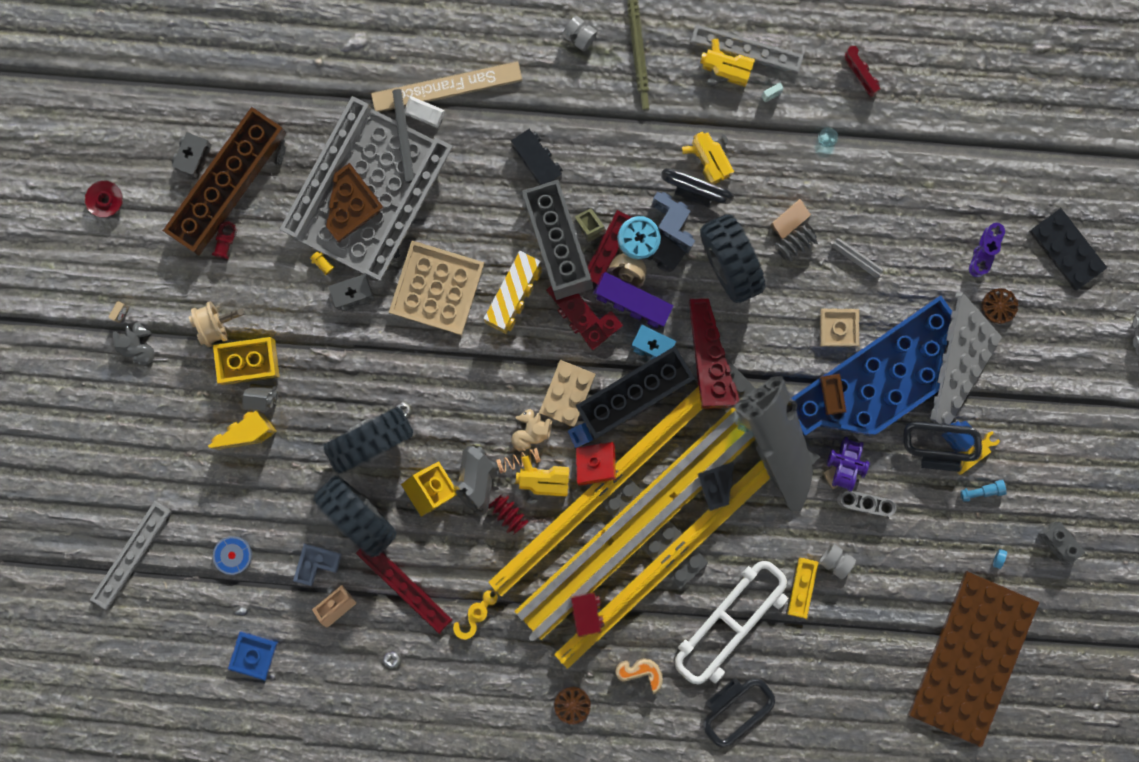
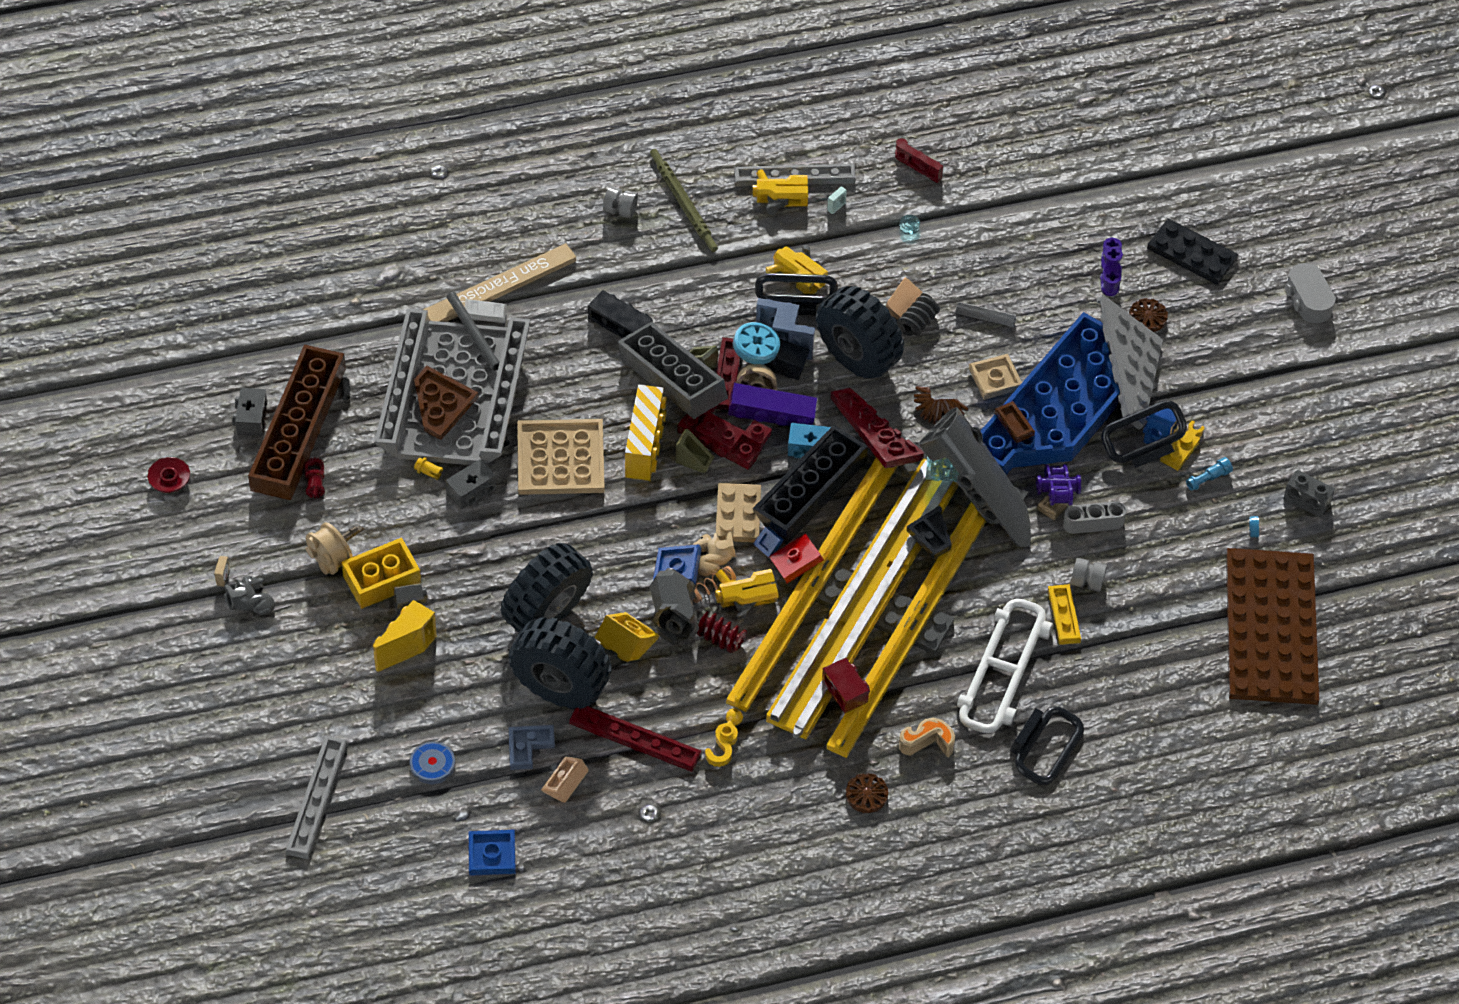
camera: 20 degrees left, 30 degrees down
none -> blue tile [653,544,702,584]
none -> olive slope [676,429,714,473]
none -> reddish brown hair [914,386,969,424]

